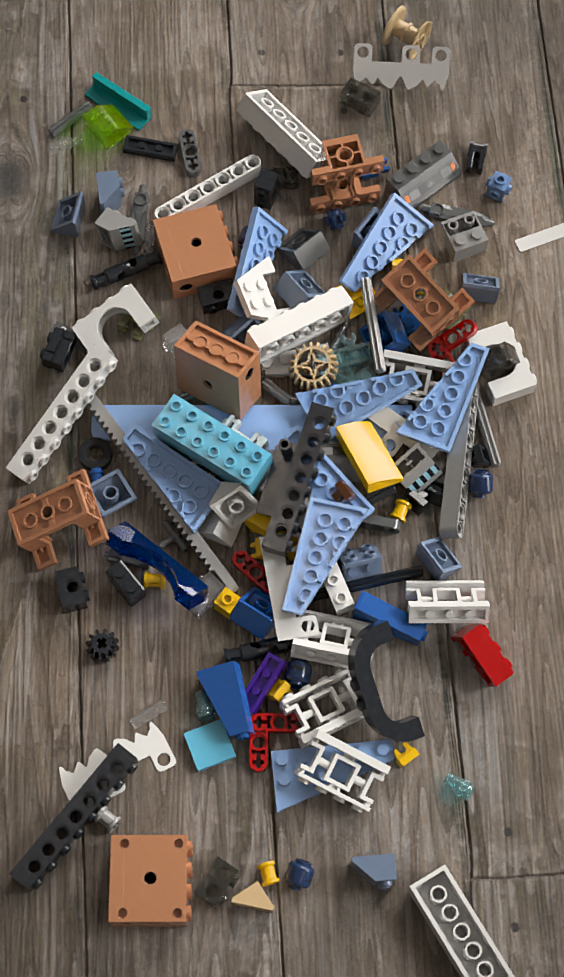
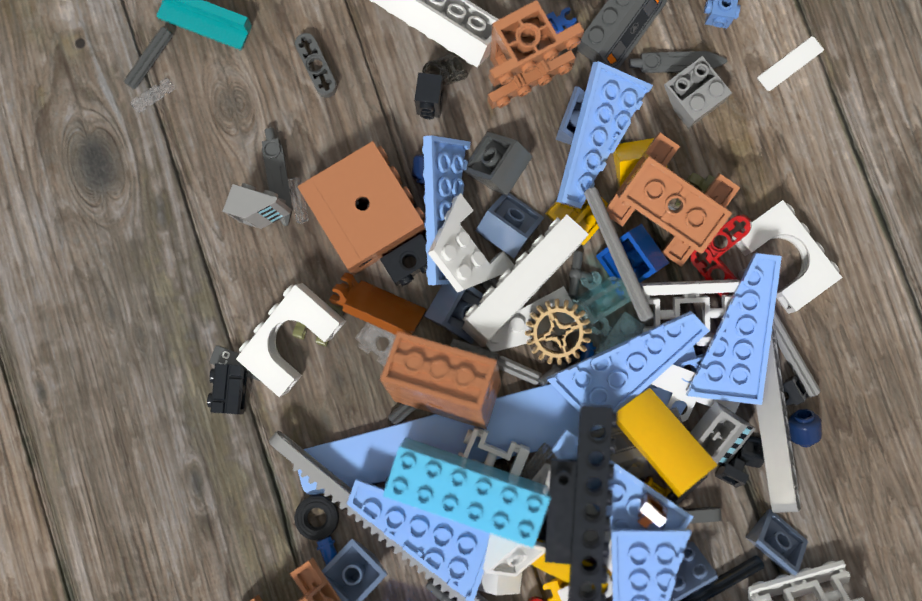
camera: 10 degrees left, 15 degrees up
white brick [6,343,118,484] -> none
sand blue slope [50,191,86,237] -> none
clear neon green slope [82,104,134,150] -> none
black piece [90,249,163,290] -> none
sand blue slope [96,170,125,214] -> none
black tile [122,135,178,162] -> none
white beam [155,155,261,219] -> none
dark blue gear [323,208,347,230] -> none
yellow bush [389,499,412,524] -> none
blue plate [393,304,421,337] -> none
sand blue slope [461,273,500,304] -> none
clear smoke brick [480,341,520,379] -> none
none -> dark orange tile [329,273,426,336]

